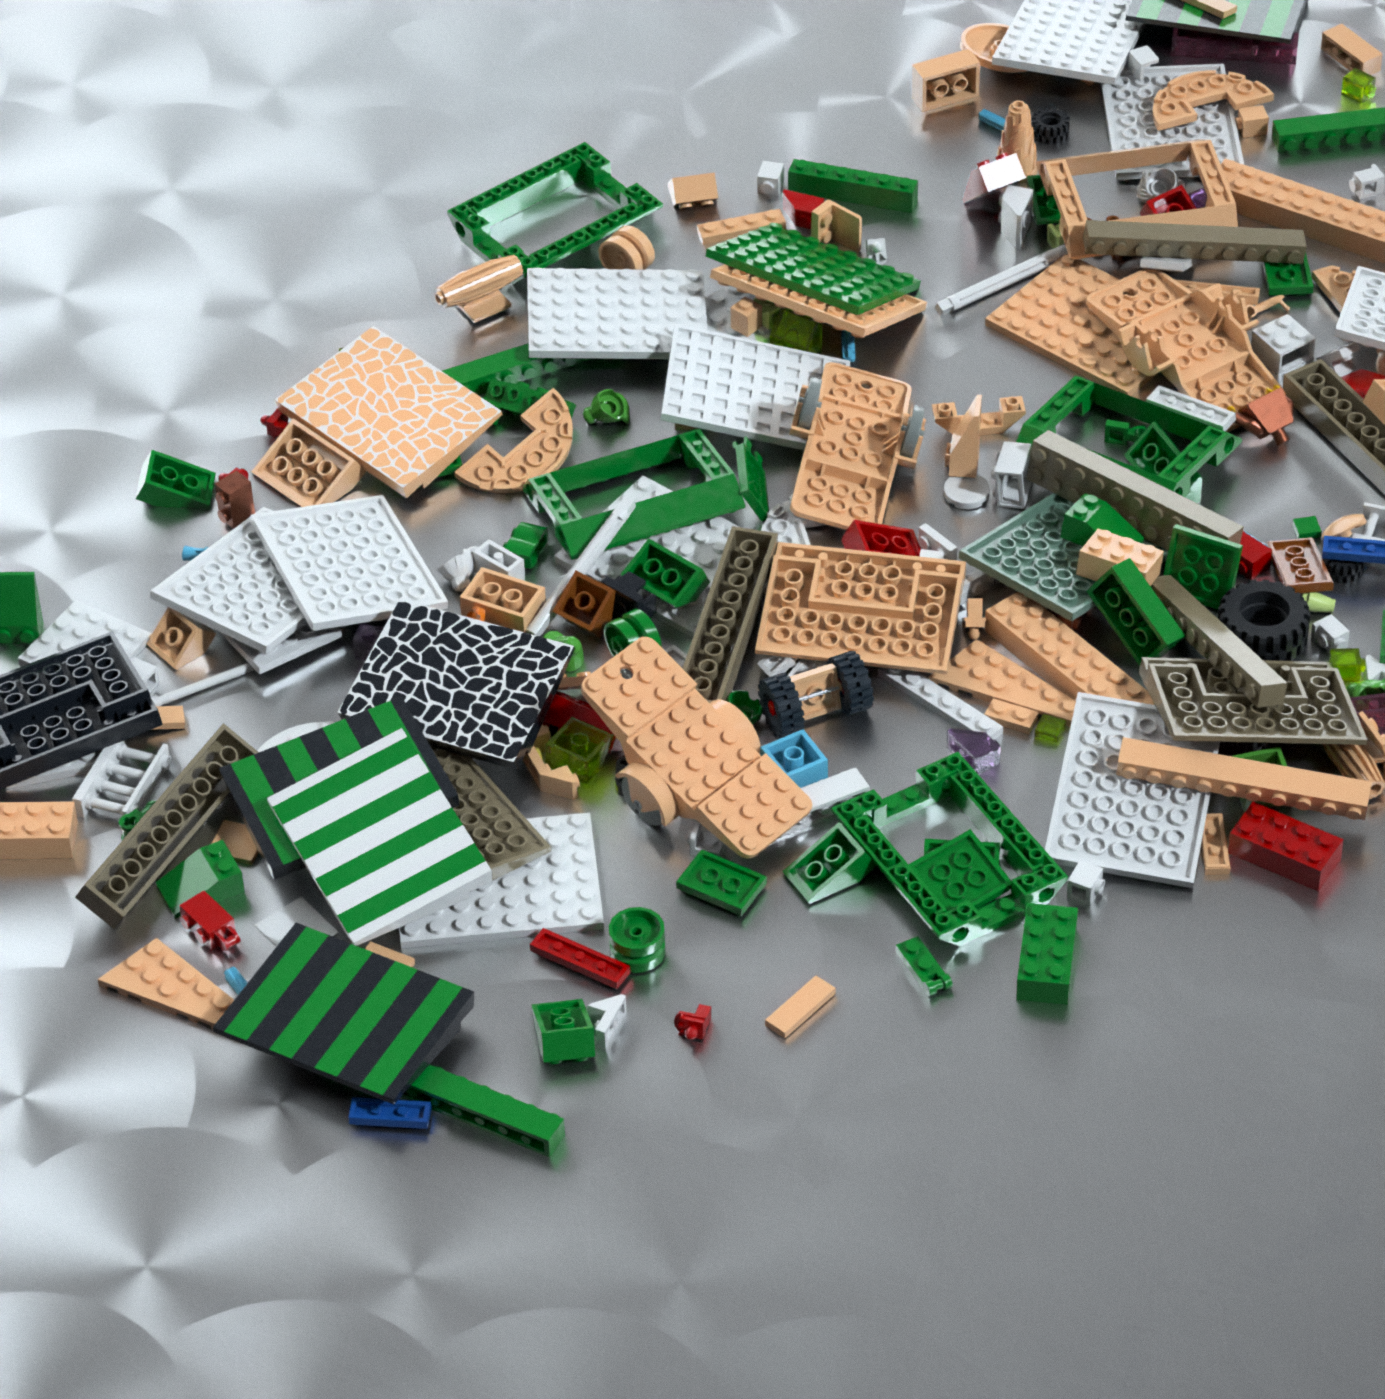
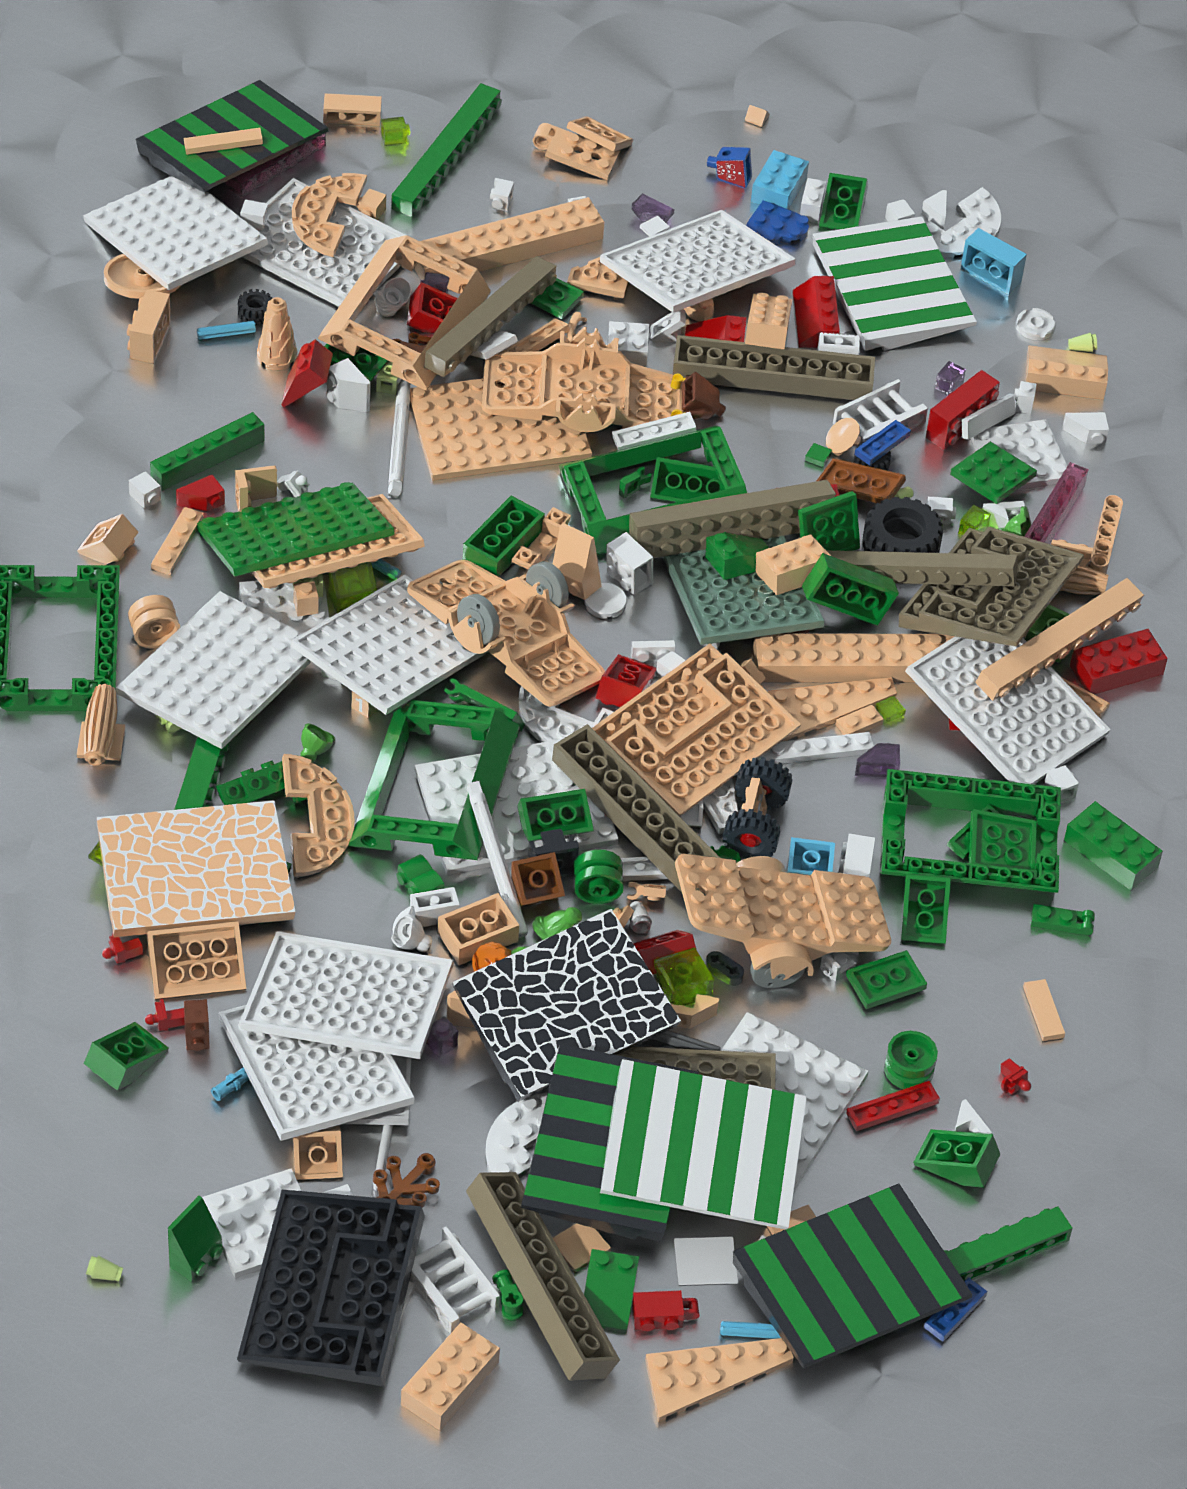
camera: 60 degrees left, 5 degrees up
none -> dark orange plant [373,1153,440,1208]
none -> green brick [462,495,545,577]
none -> dark grey axle [651,1030,721,1051]

